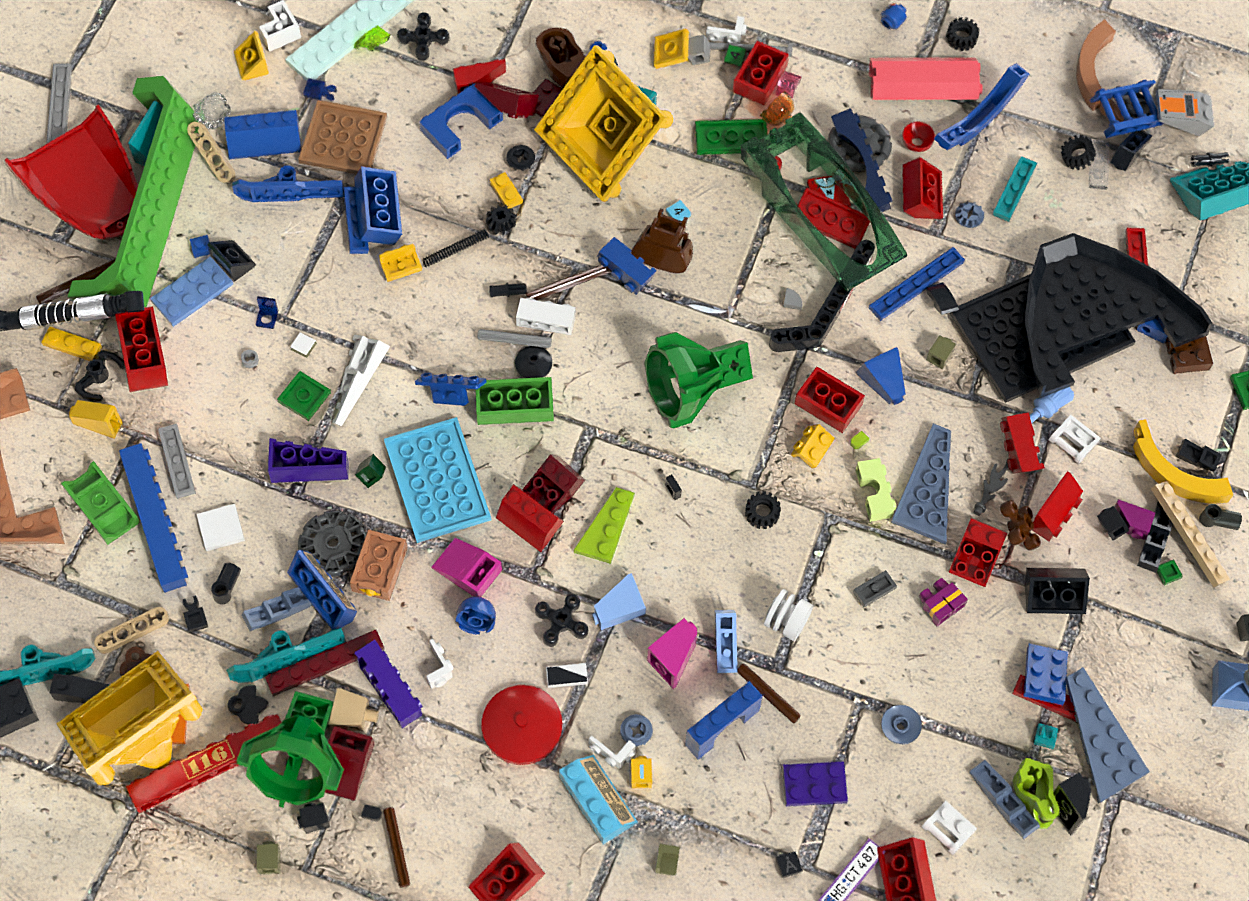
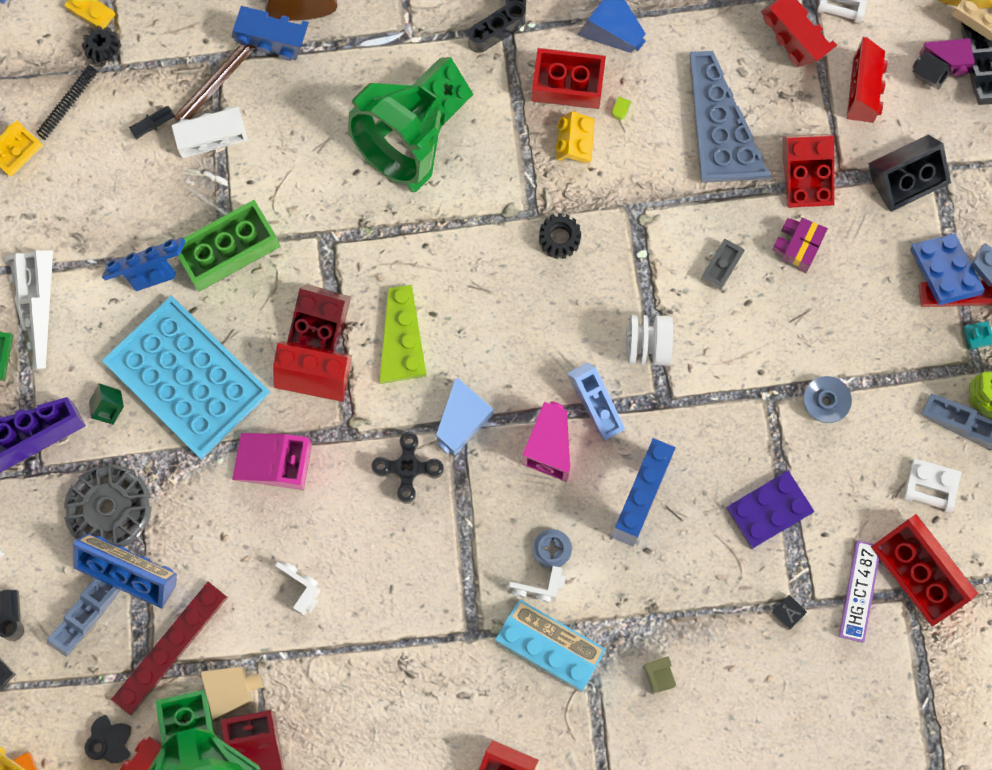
camera: 25 degrees left, 10 degrees up
teal piece [226,628,346,683] -> none
nougat piece [350,530,408,601] -> none
dark purple wedge [355,640,423,728] -> none
blue cylinder [456,597,496,635] -> none
light grey axle [478,329,552,348] -> none
red dish [481,685,562,765] -> none
black dish [515,346,552,378] -> none
black tile [546,663,588,688] -> none
yellow brick [631,756,652,788] -> none
black tile [665,474,682,500] -> none
reddish brown axle [737,663,801,723] -> none
yellowish green arch [855,458,896,522] -> none
dark grey piece [974,459,1008,516] -> none
reddish brown gear [1000,500,1041,551] -> none

